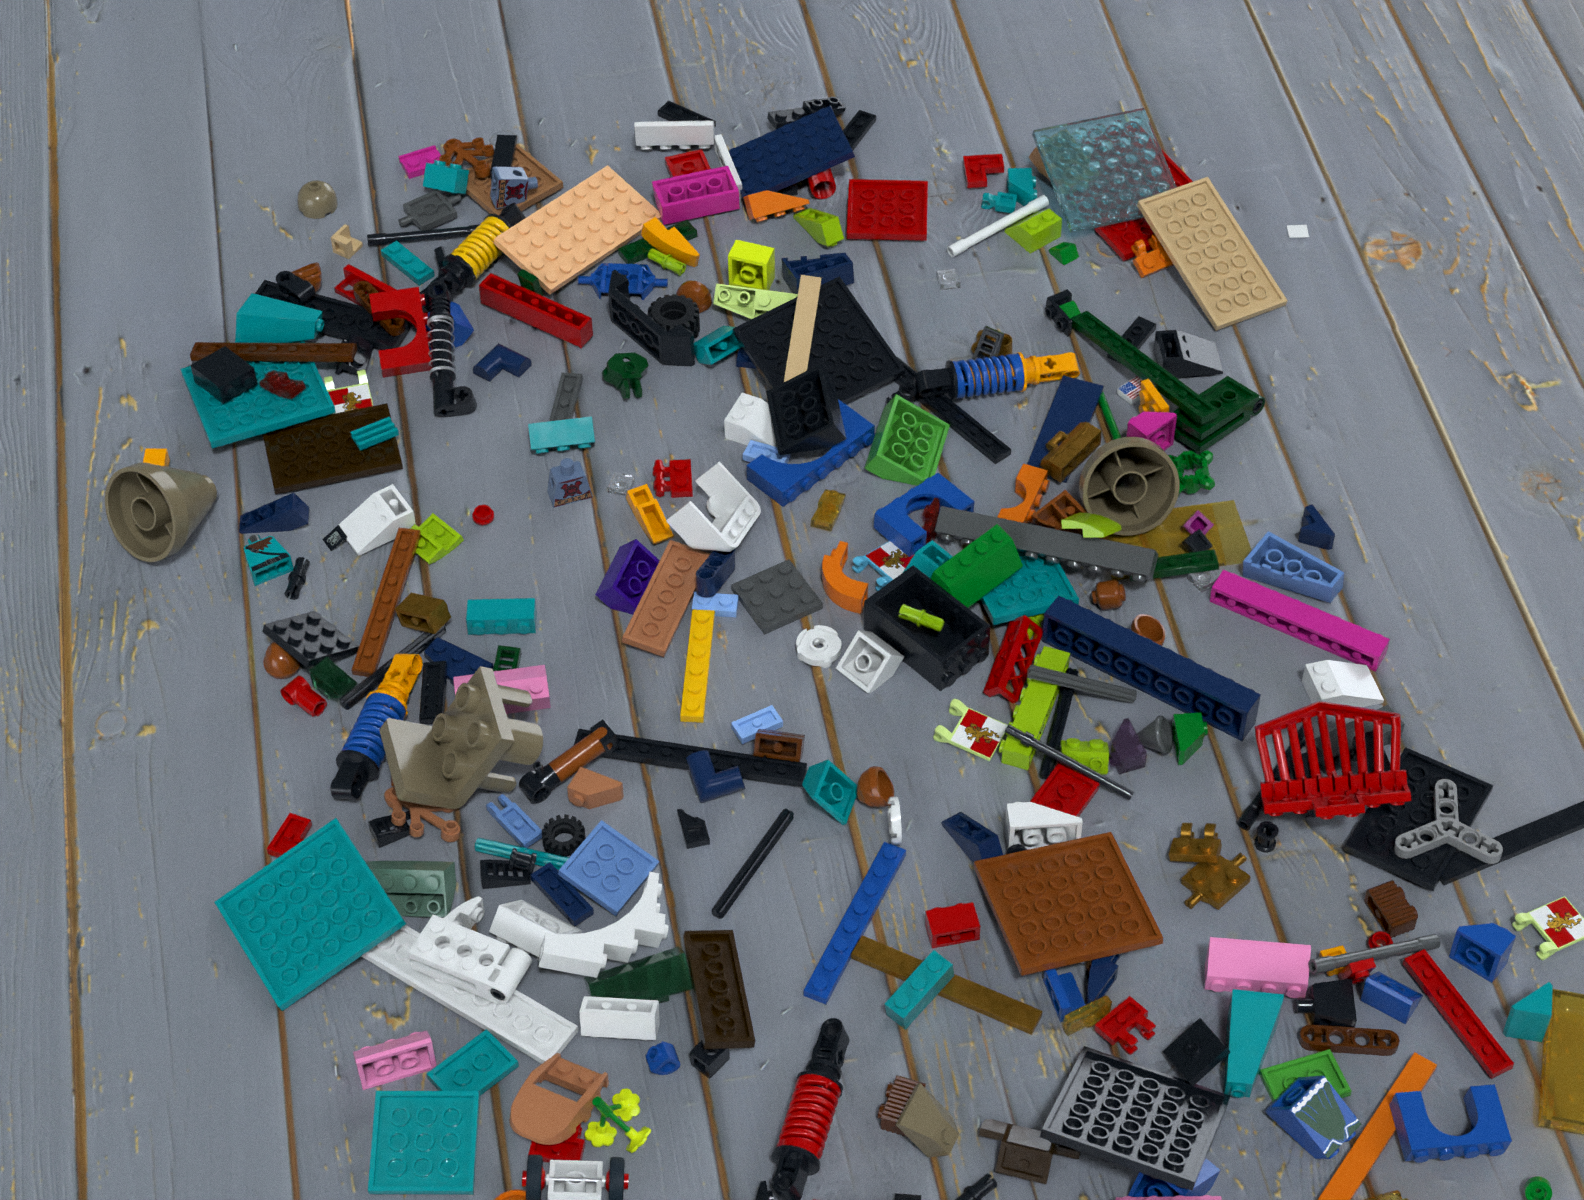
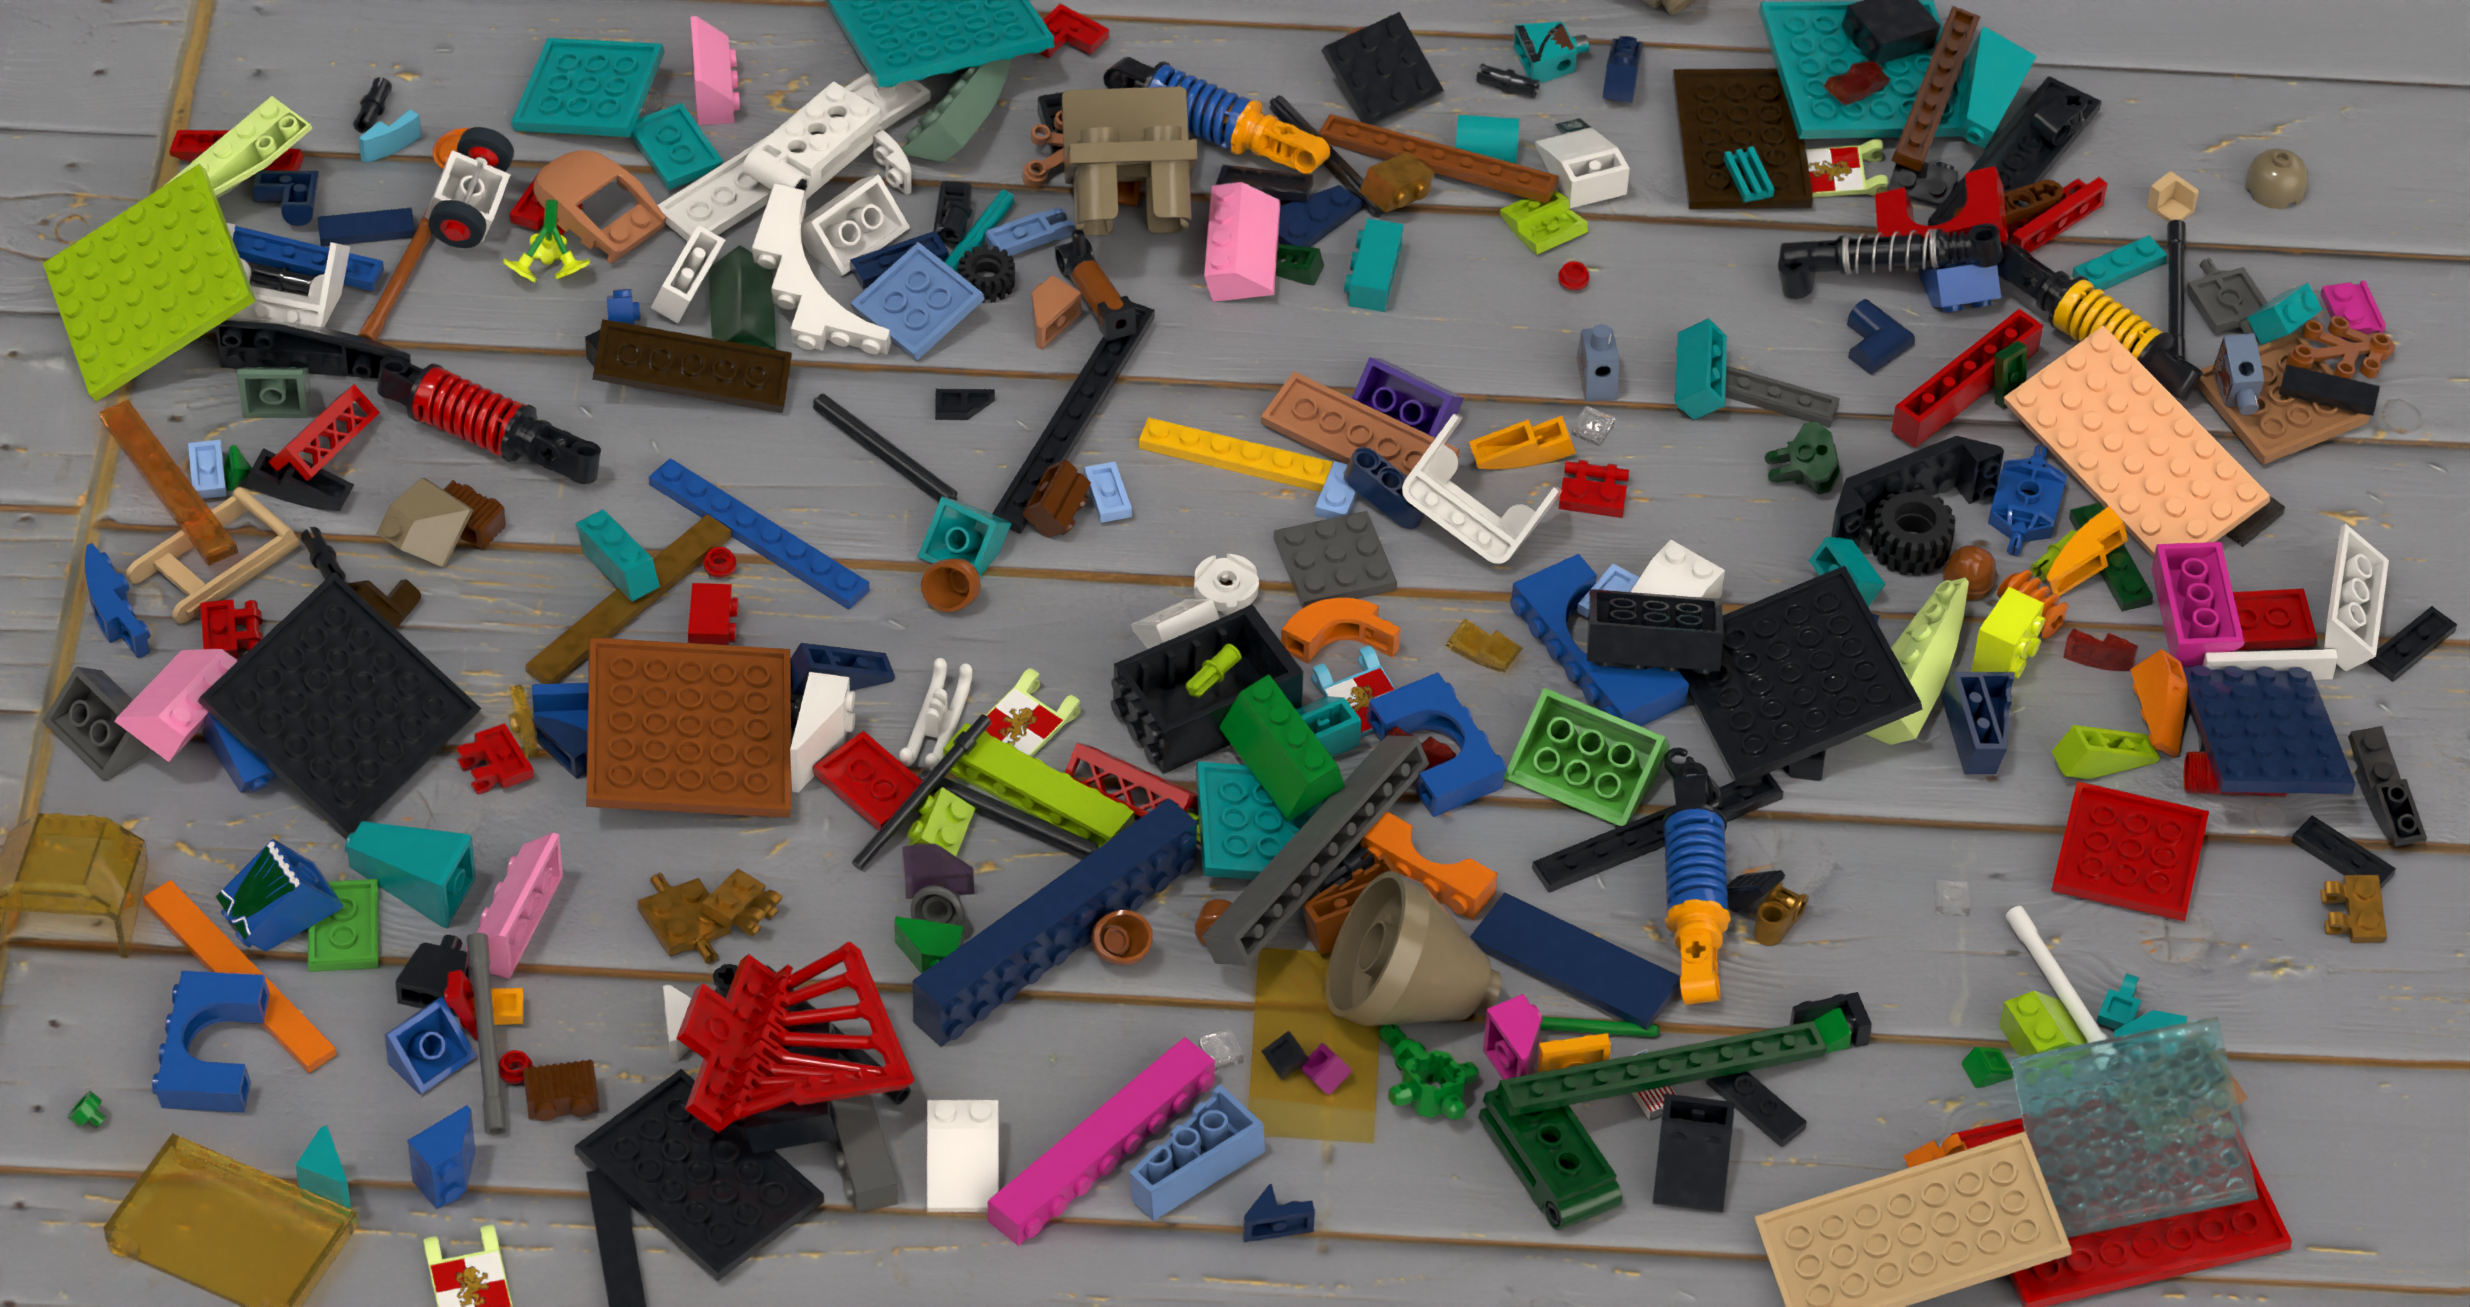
camera: 100 degrees right, 0 degrees up
red piece [280,675,327,717] -> none
dark orange hat [292,262,322,293] -> none
clear green slope [309,657,357,699] -> none
black tile [434,246,446,268] -> none
dark blue brick [686,750,746,803] -> none
tan tile [784,275,822,382] -> none
white tile [887,797,902,845] -> none
red plate [963,154,1004,188] -> none
dark grey axle [1027,665,1137,703] -> none
pearl gold piece [1040,422,1102,483] -> none
lime slope [1061,512,1122,538] -> none
dark green tile [1129,549,1219,582] -> none
black plate [1162,1018,1231,1086] -> none
reddish brown beam [1298,1025,1400,1056] -> none
light grey piece [1394,779,1503,864] -> none
red plate [1403,949,1514,1079] -> none
none -> white slope [663,985,691,1062]
none -> red plate [703,547,736,578]
none -> white piece [899,658,972,771]
none -> teal brick [1455,114,1519,164]
none -> orange piece [1997,569,2069,639]
none -> clear red slope [2063,628,2138,671]
none -> pearl gold plate [2320,875,2387,943]

